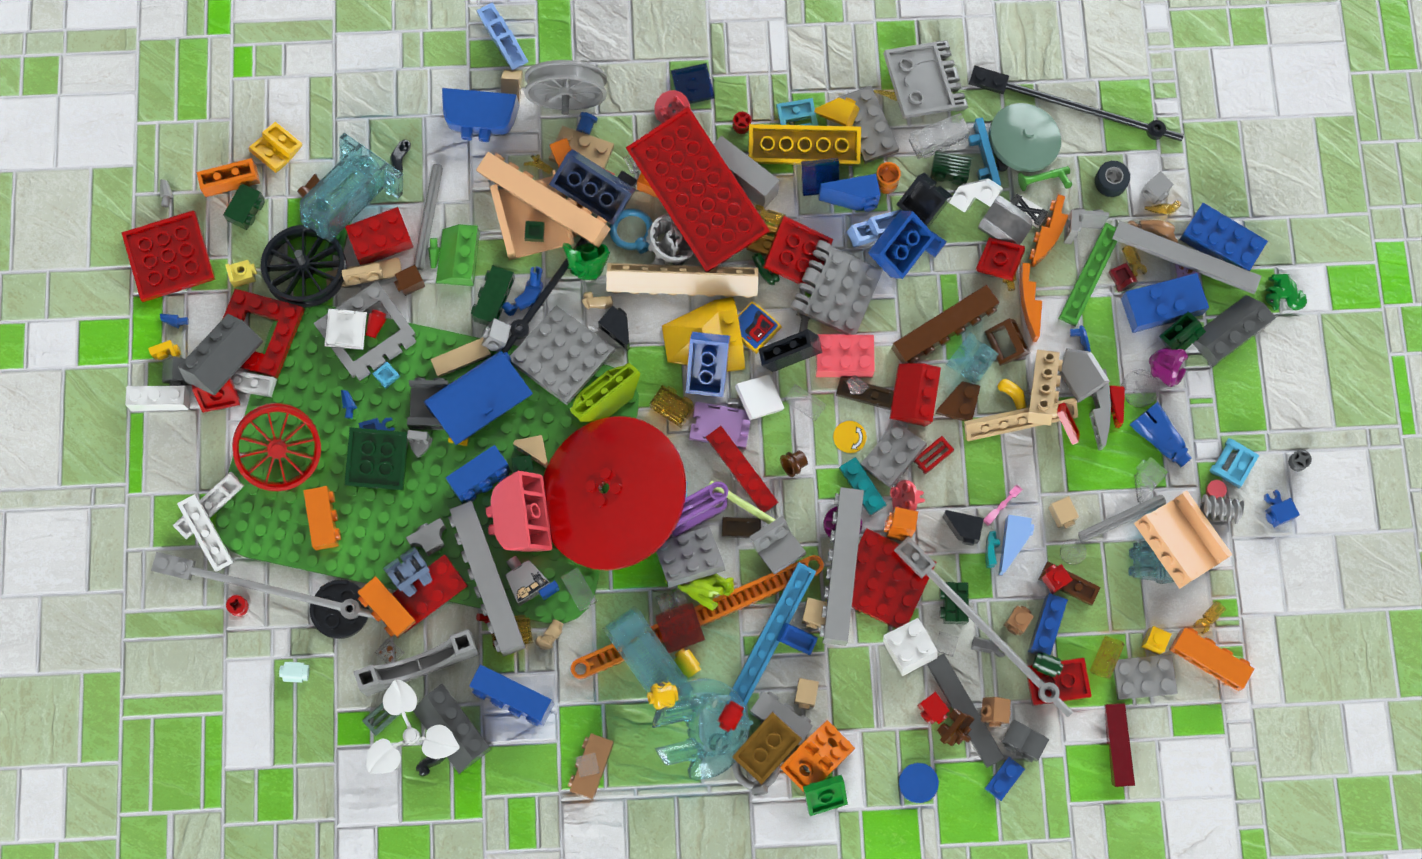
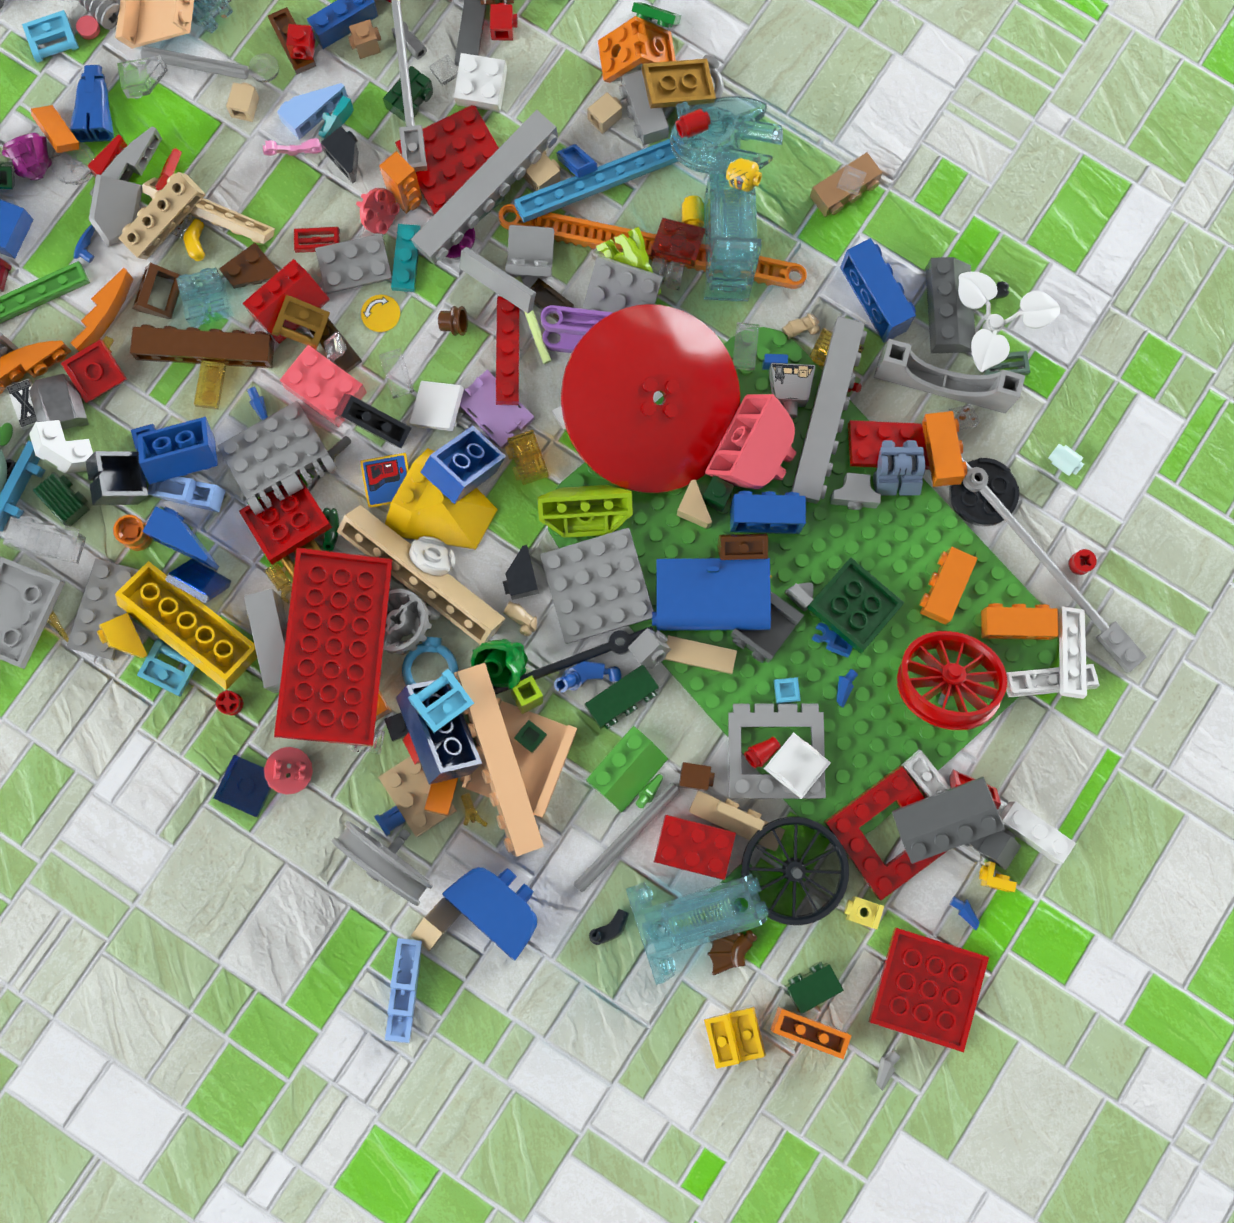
camera: 145 degrees left, 5 degrees up
none -> orange tile [31,105,79,153]
none -> clear yellow plate [194,360,226,410]
none -> blue bar [247,386,268,420]
none -> pearl gold plate [272,295,330,350]
none -> medium azure plate [408,669,474,733]
none -> white tile [409,536,455,576]
none -> light grey tile [459,247,536,314]
none -> lime brick [511,676,543,714]
none -> reddish brown tile [717,533,768,560]
none -> orange brick [981,603,1058,640]

